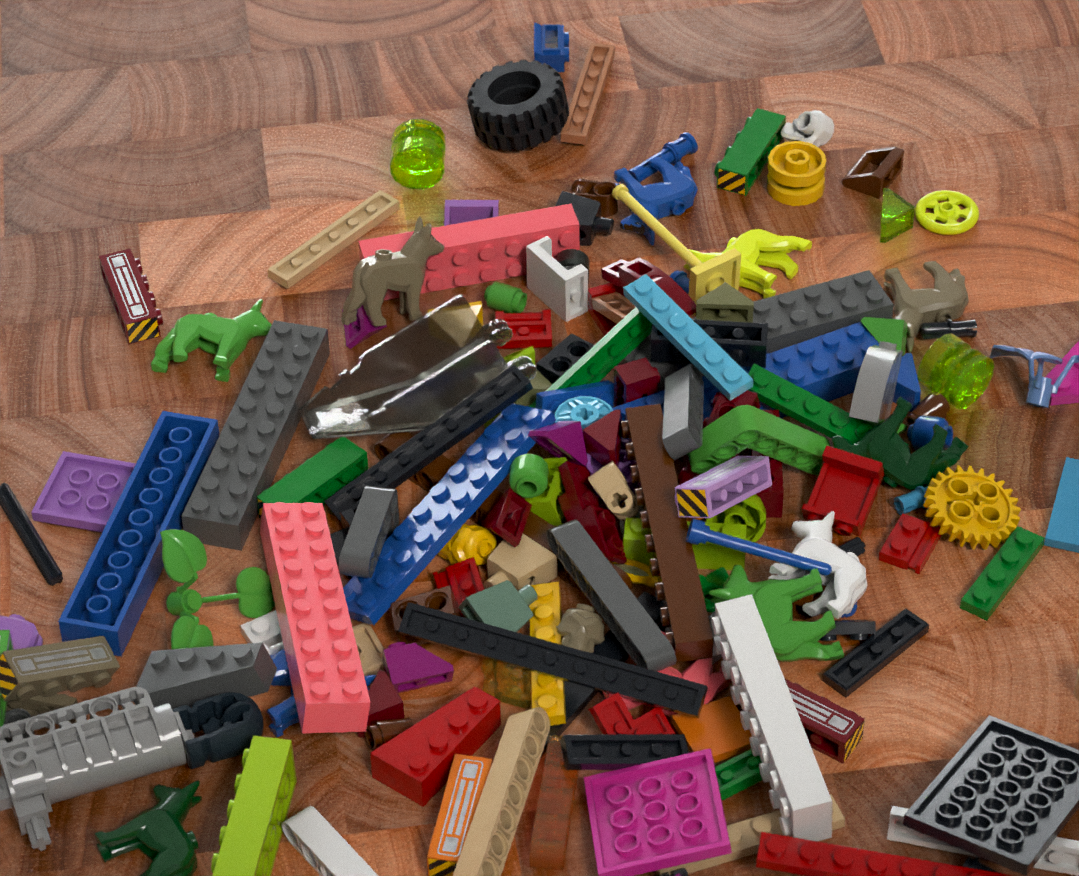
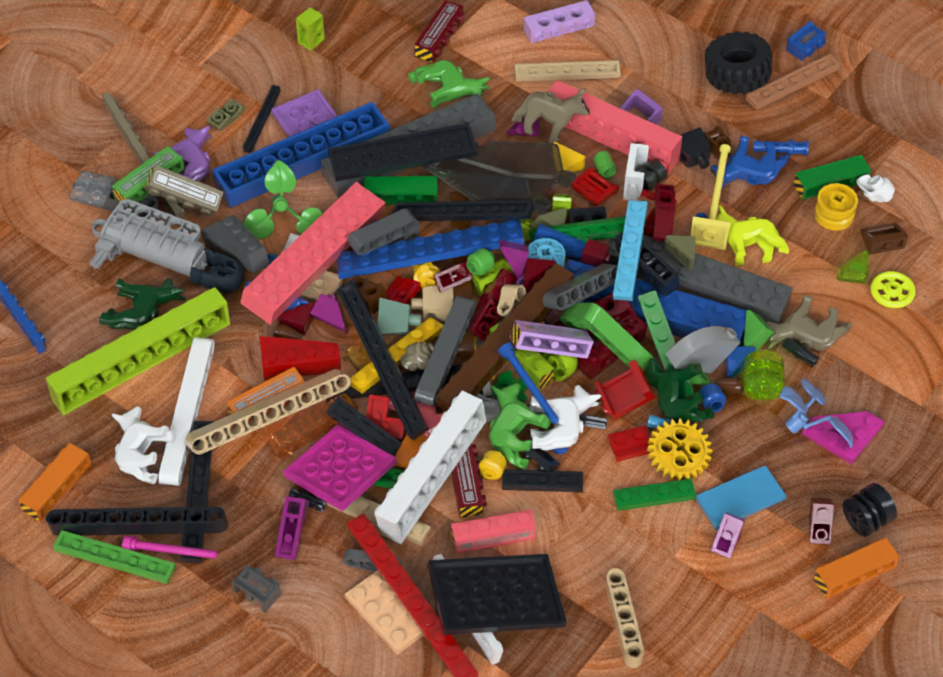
camera: 45 degrees right, 10 degrees up
clear neon green wheel [390,119,446,189] -> none
none -> black plate [328,123,478,181]
none -> coral brick [451,509,536,554]
none -> yellow head [479,450,507,480]
none -> lavender brick [523,0,595,43]

